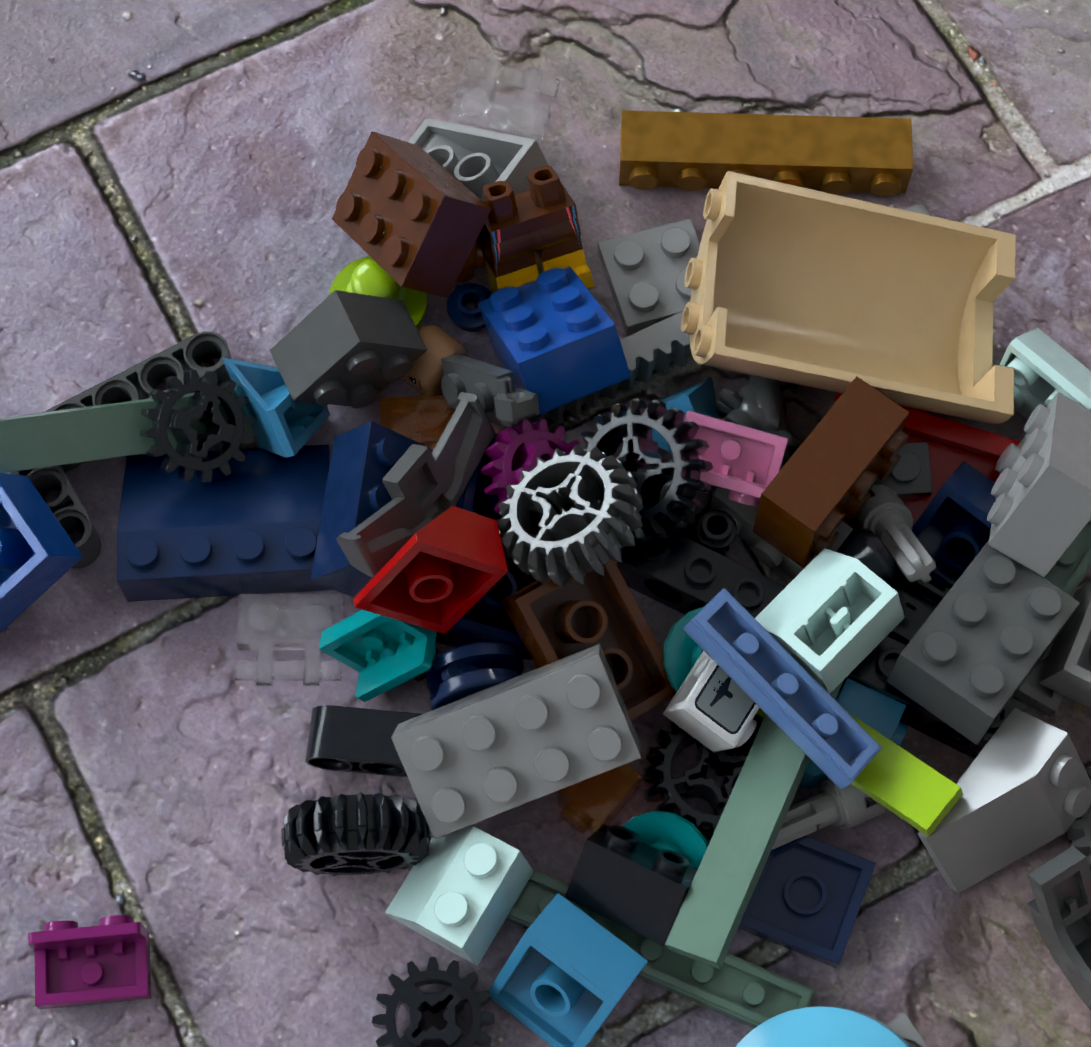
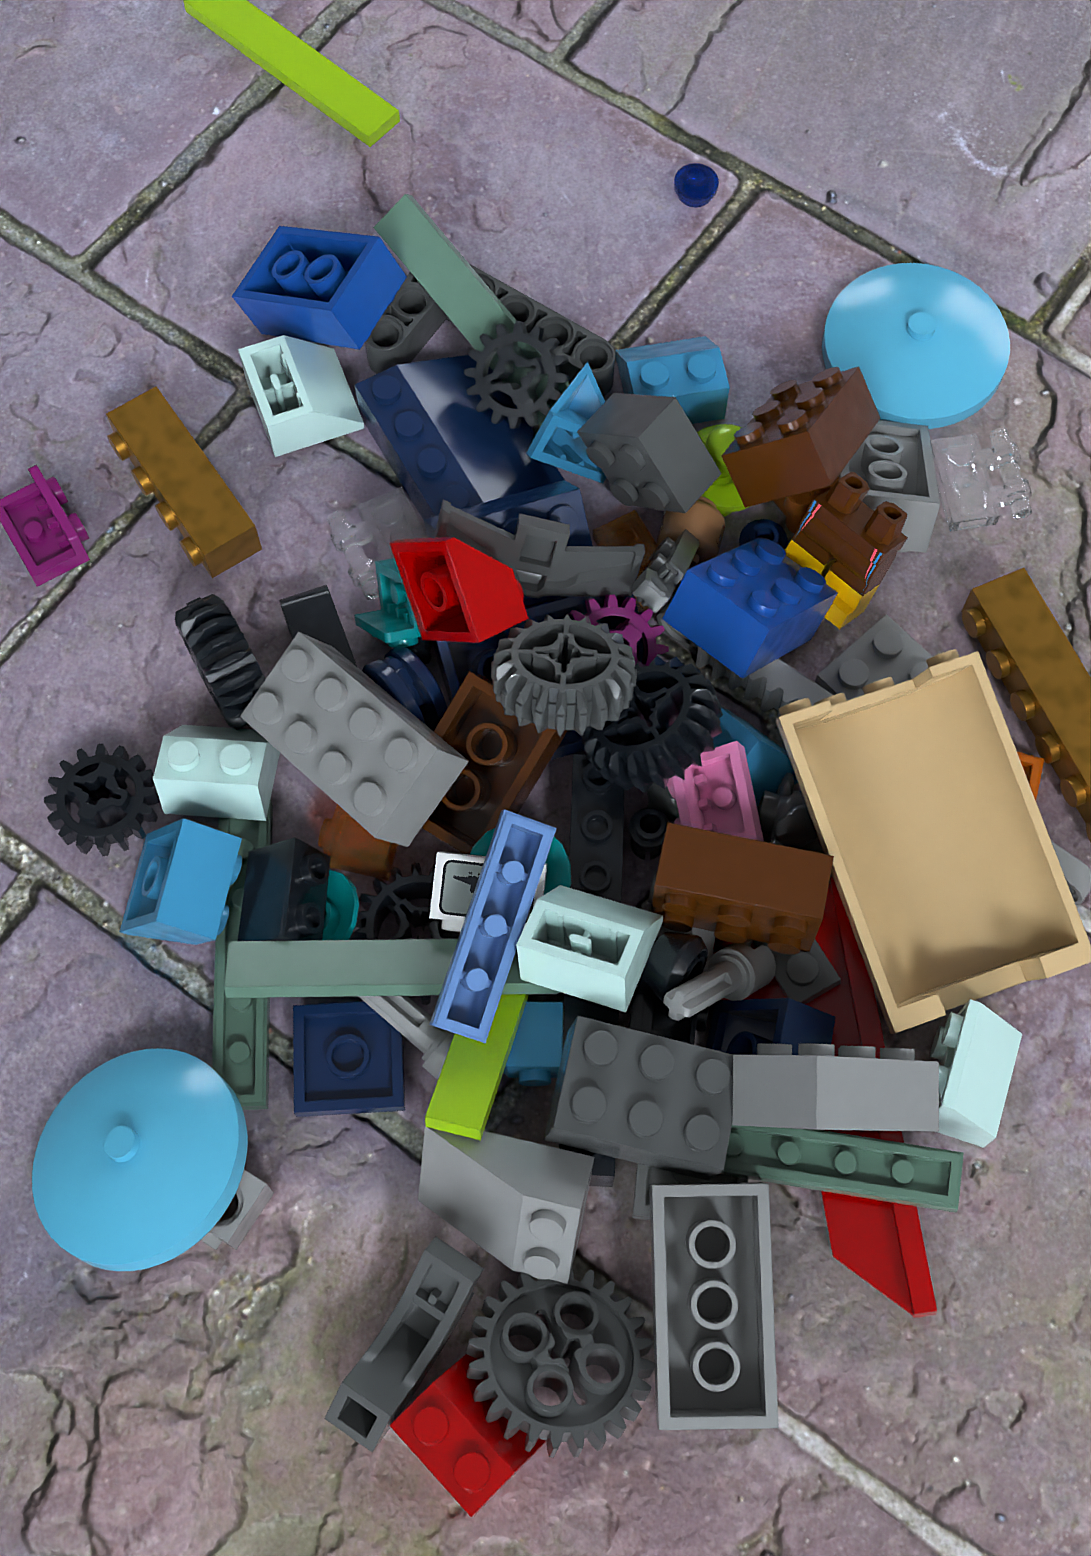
camera: 65 degrees right, 0 degrees up
none -> pearl gold brick [106,386,262,578]
none -> light aqua slope [238,335,365,457]
none -> dark azure slope [615,336,730,424]
none -> clear blue plate [674,163,719,208]
none -> medium azure dish [822,263,1010,429]

